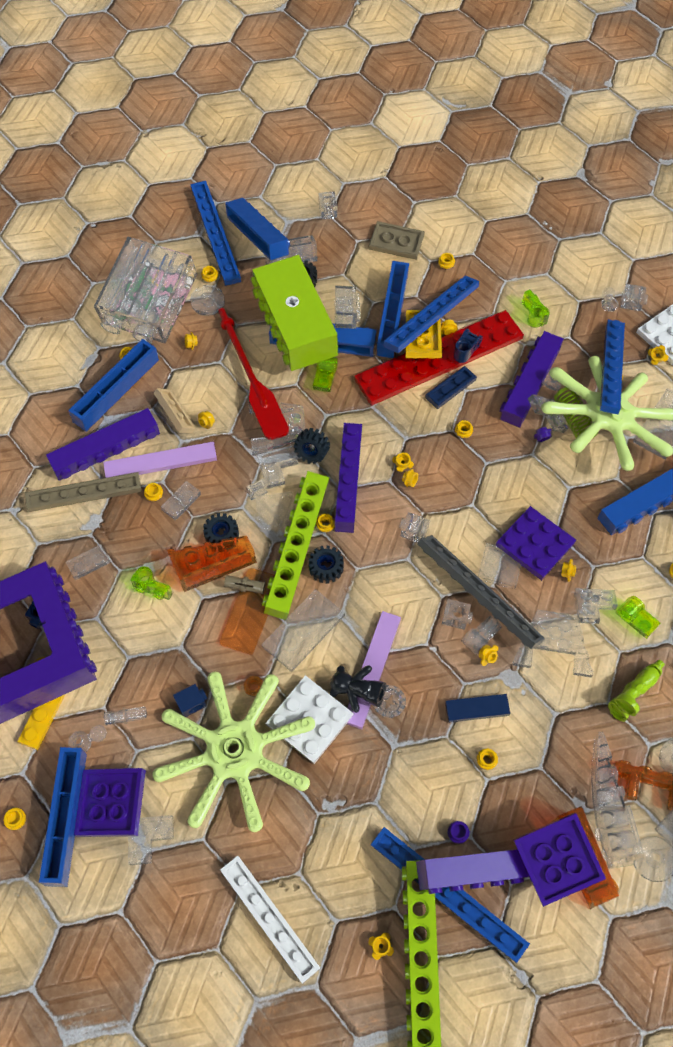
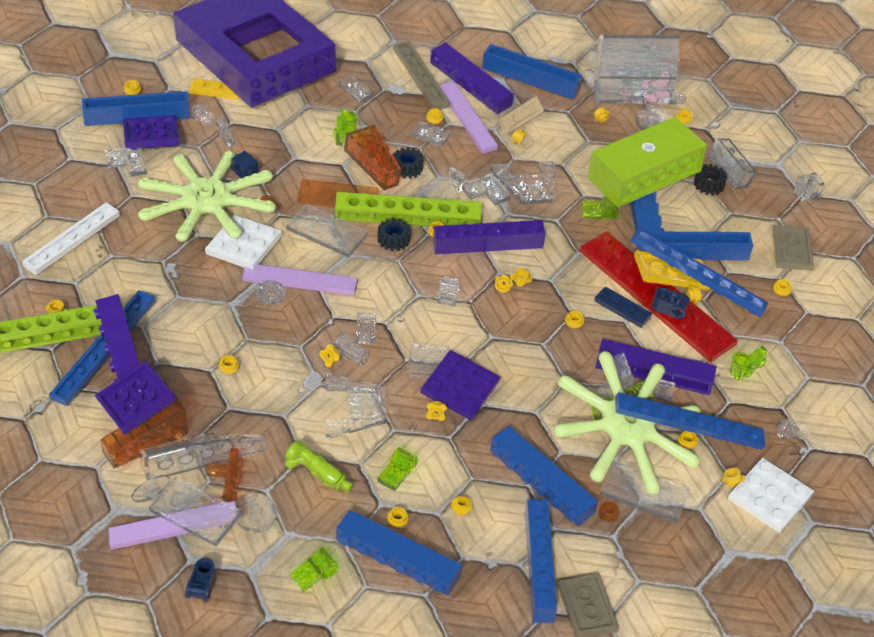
camera: 75 degrees right, 15 degrees down
blue plate [190,181,241,286] -> none
red piece [218,308,289,440] -> none
dark tan pin [224,575,266,594] -> none
blue brick [225,198,290,260] -> none
black bush [294,428,330,464] -> none
black piece [330,665,387,713] -> none
clear brick [334,285,360,329] -> none
dark grey plate [417,535,545,649] -> none
dark blue tile [445,694,511,723] -> none
dark purple plate [447,821,470,844] -> none
dark purple plate [534,427,552,442] -> none
clear plate [574,588,618,624] -> none
clear brick [620,284,648,311] -> none

